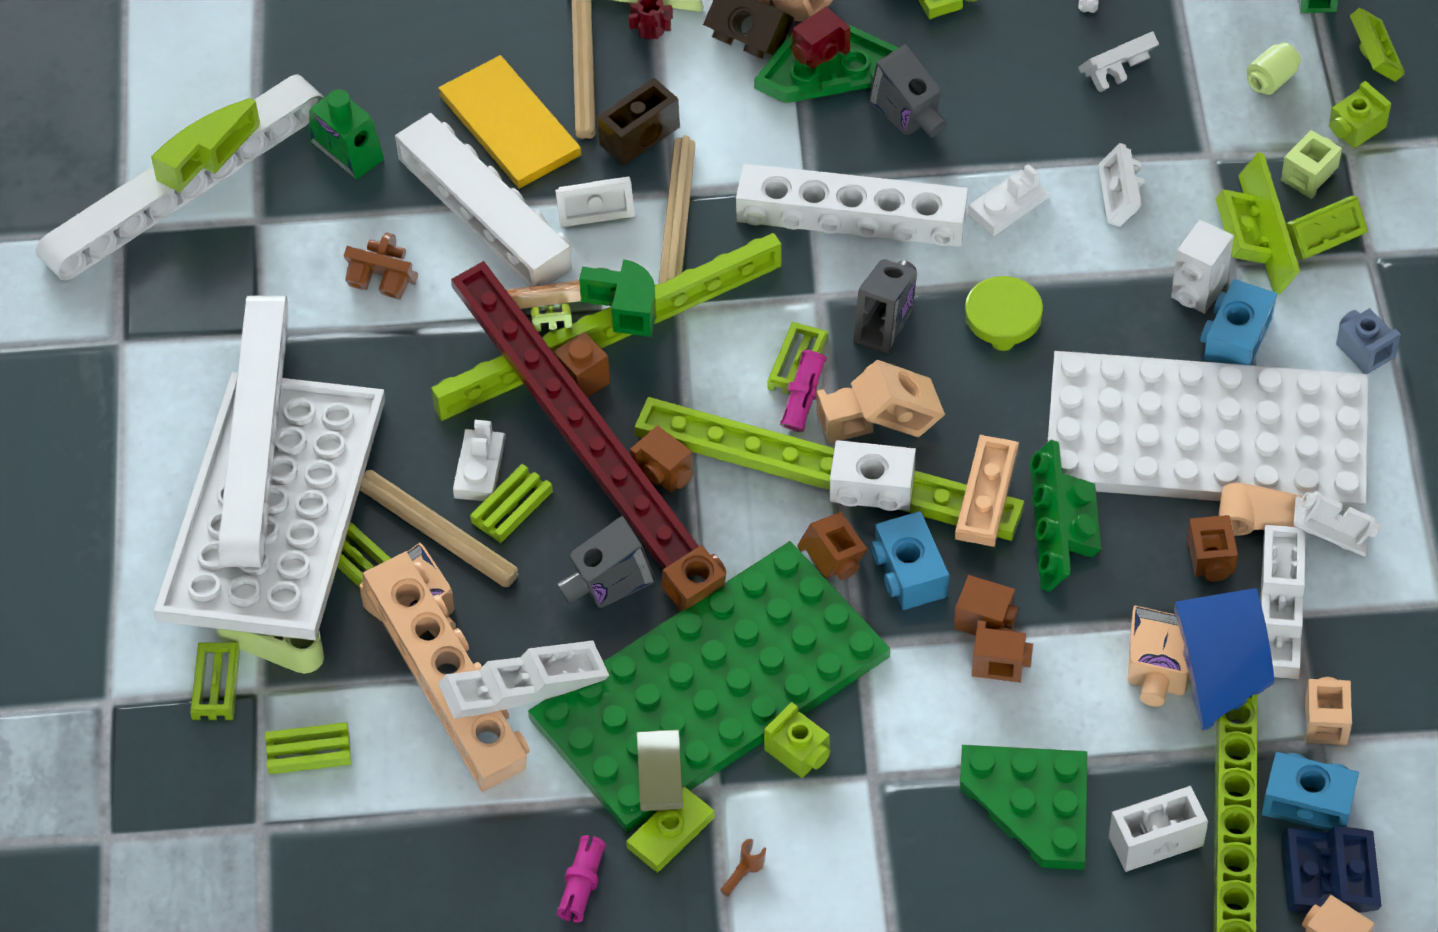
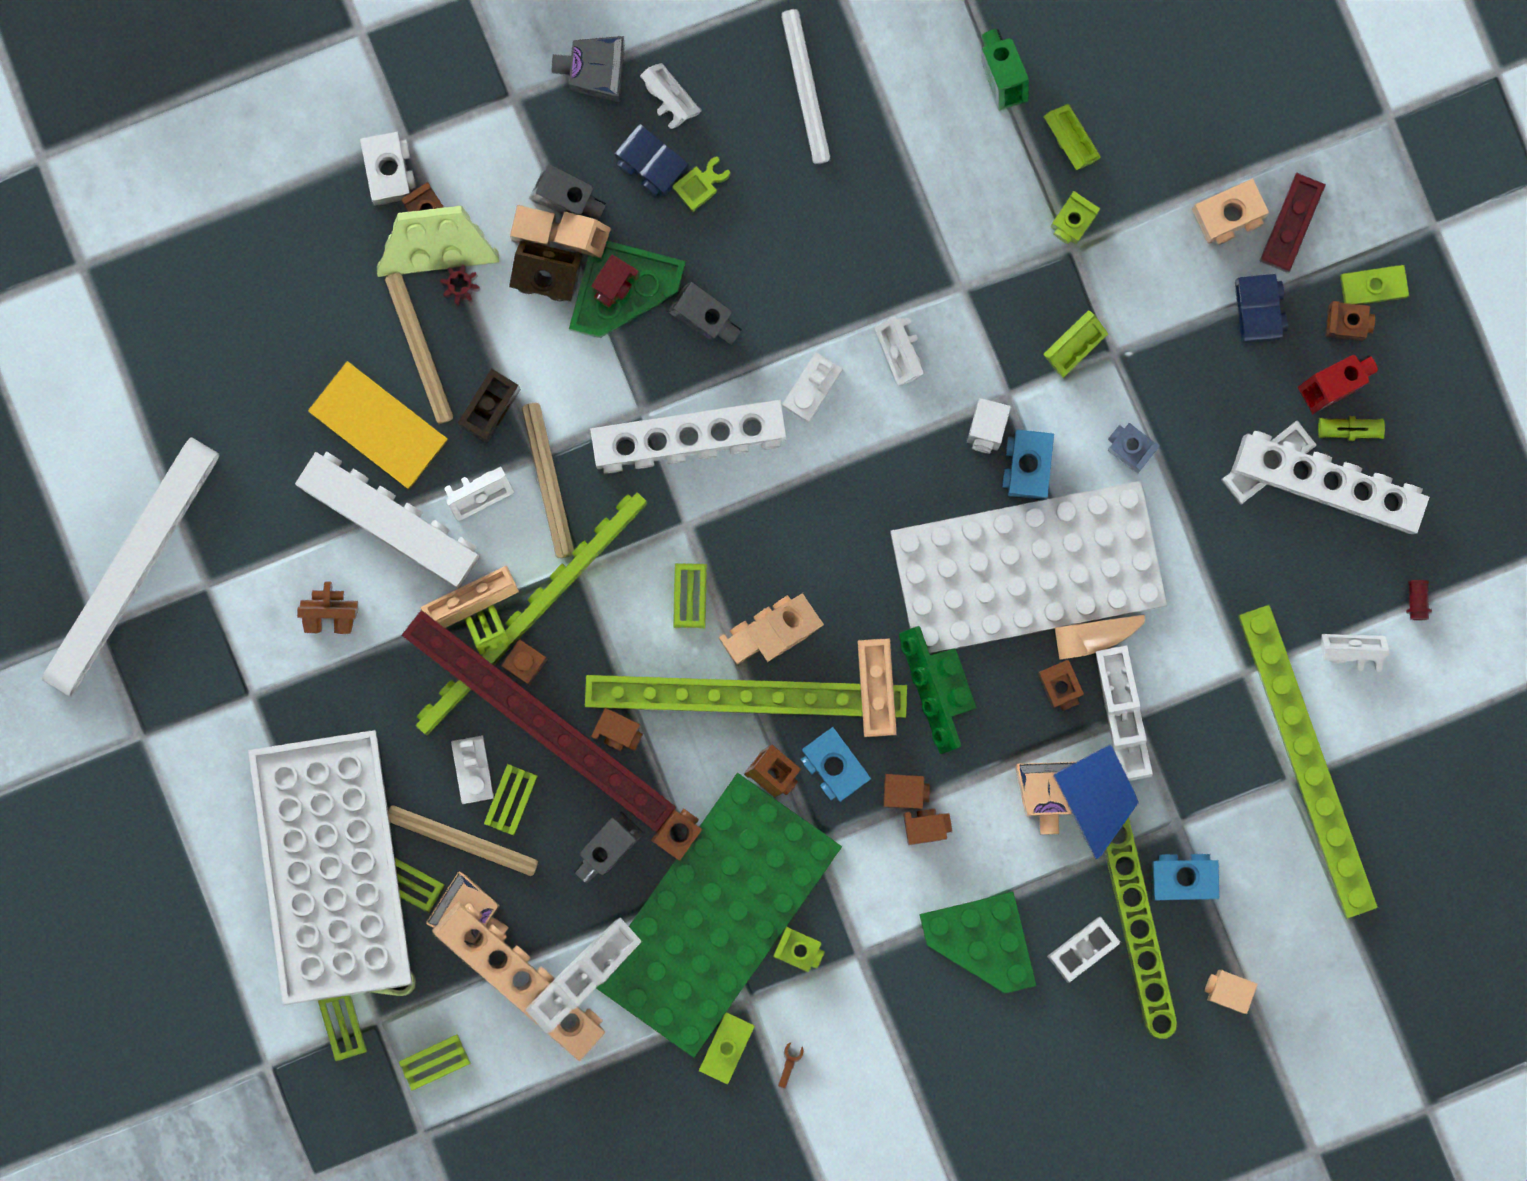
camera: 20 degrees left, 30 degrees up
lime slope [151,98,260,193] -> none
white beam [218,296,288,567] -> none
green torso [309,89,384,180] -> none
dark pink pin [557,835,606,923] -> none
green brick [579,259,656,337] -> none
olive slope [637,730,683,811] -> none
dark pink pin [780,350,826,432] -> none
white brick [830,440,916,511] -> none
dark grey torso [853,259,917,354] -> none
lime tile [965,276,1043,351] -> none
white plate [1078,31,1159,92] -> none
lime bracket [1215,152,1300,295] -> none
yellowish green brick [1246,42,1301,95] -> none
yellowish green brick [1281,130,1342,199] -> none
dark blue slope [1281,825,1382,913] -> none
white hinge [1294,491,1380,557] -> none
light nougat brick [1305,677,1352,745] -> none

